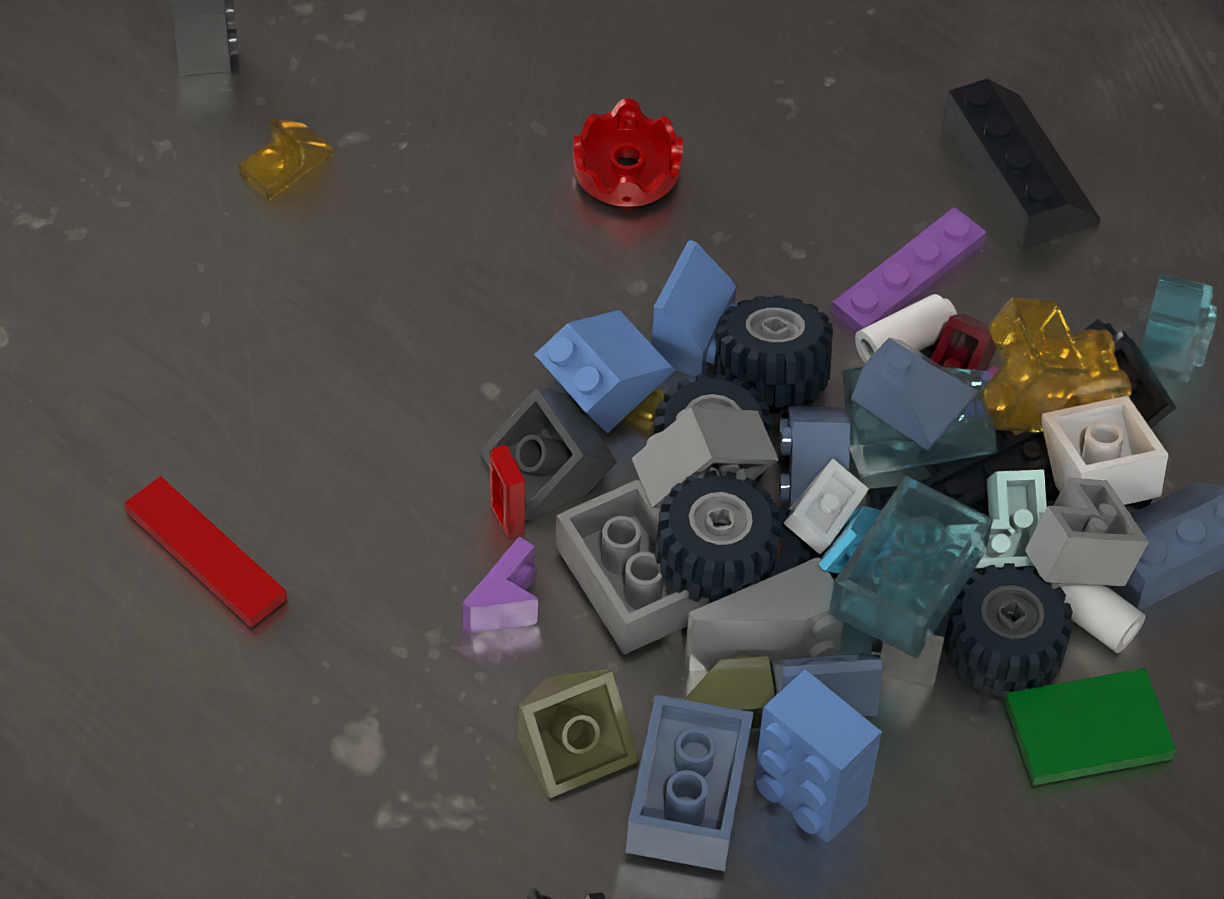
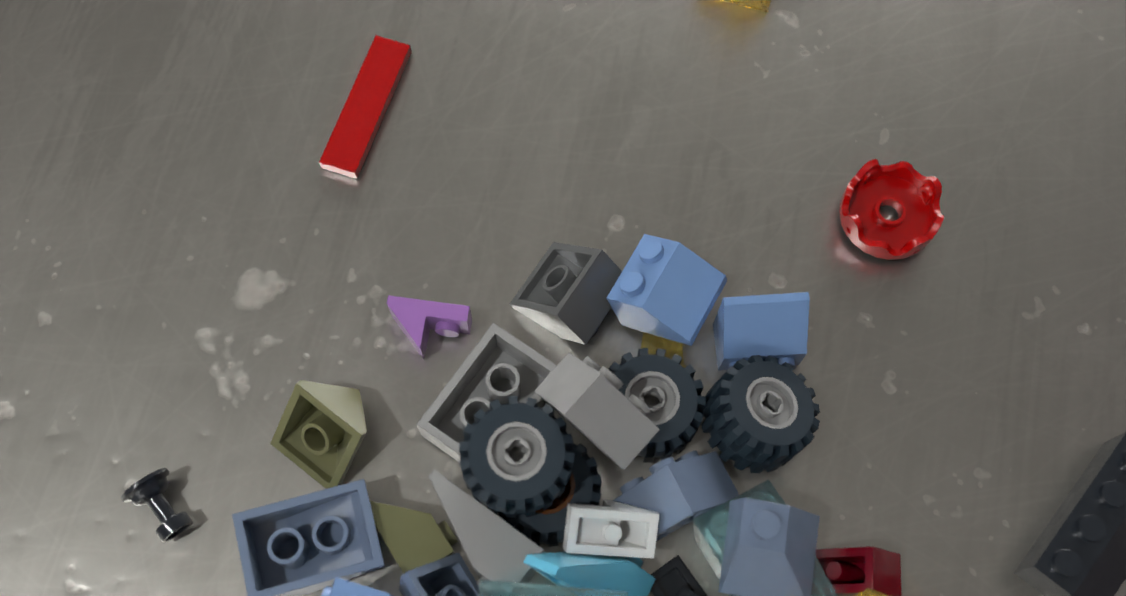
camera: 65 degrees right, 15 degrees up
red tile [489,445,525,539] -> none
medium lavender plate [831,207,987,333] -> none
white brick [855,294,957,363] -> none

